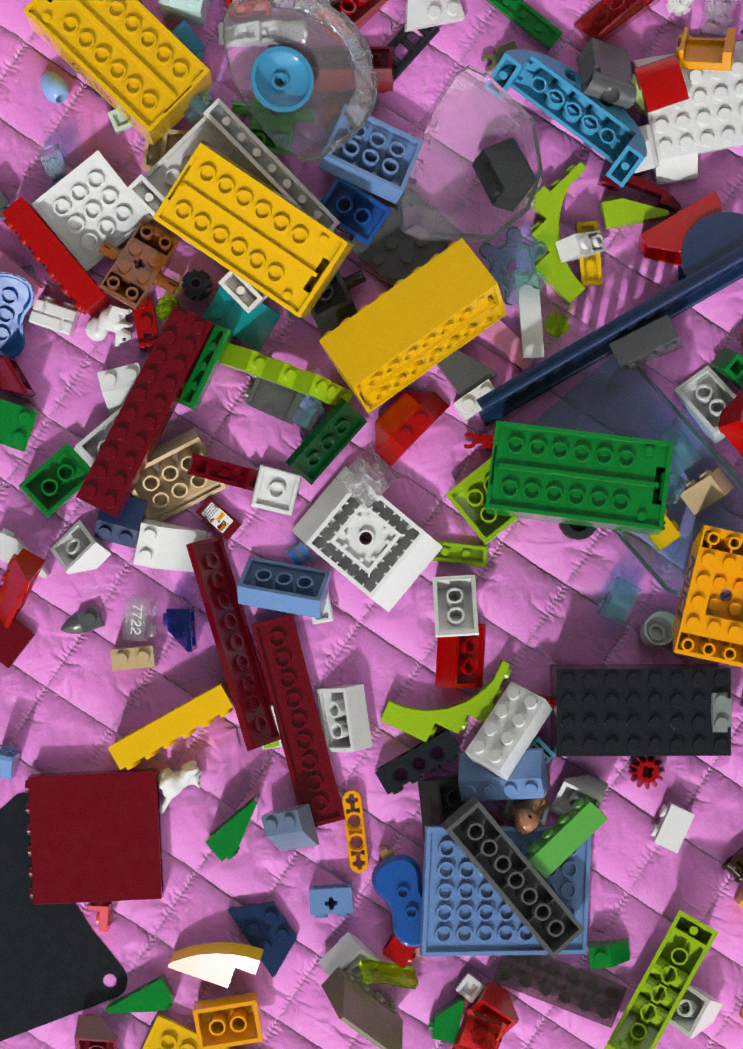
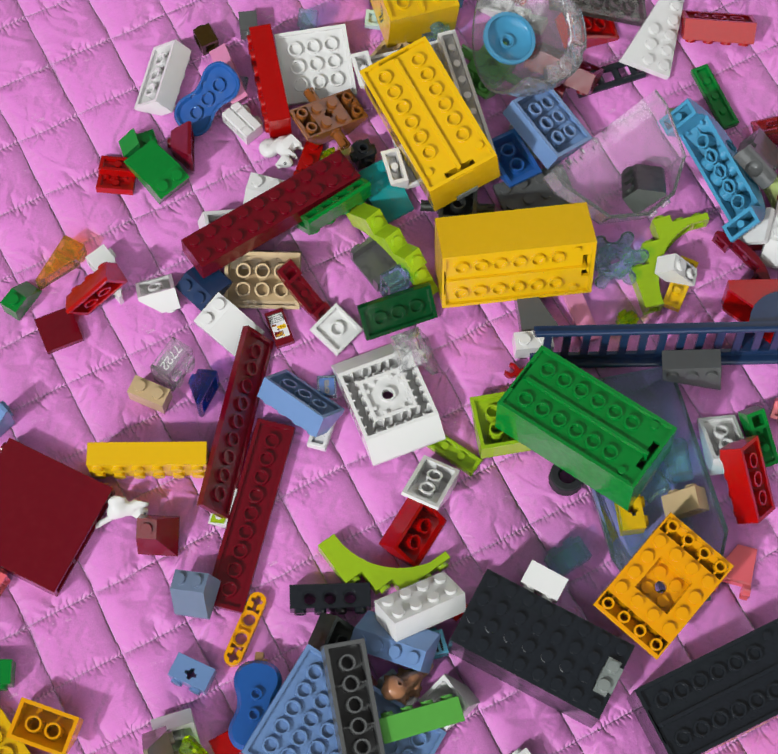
camera: 25 degrees right, 20 degrees down
green slope [19,443,90,520] -> none
dark grey plate [61,606,104,634] -> none
slope [168,942,264,988] -> none
green slope [205,794,260,862] -> none
dark blue wing [228,901,297,977] -> none
white slope [316,684,372,752] -> none
red wedge [375,391,450,467] -> none
white slope [516,274,544,359] -> none
lime slope [599,196,669,231] -> none
red gear [628,756,665,789] -> none
white hat [640,611,675,649] -> none
none -> dark red slope [136,514,180,557]
none -> white slope [520,560,569,603]

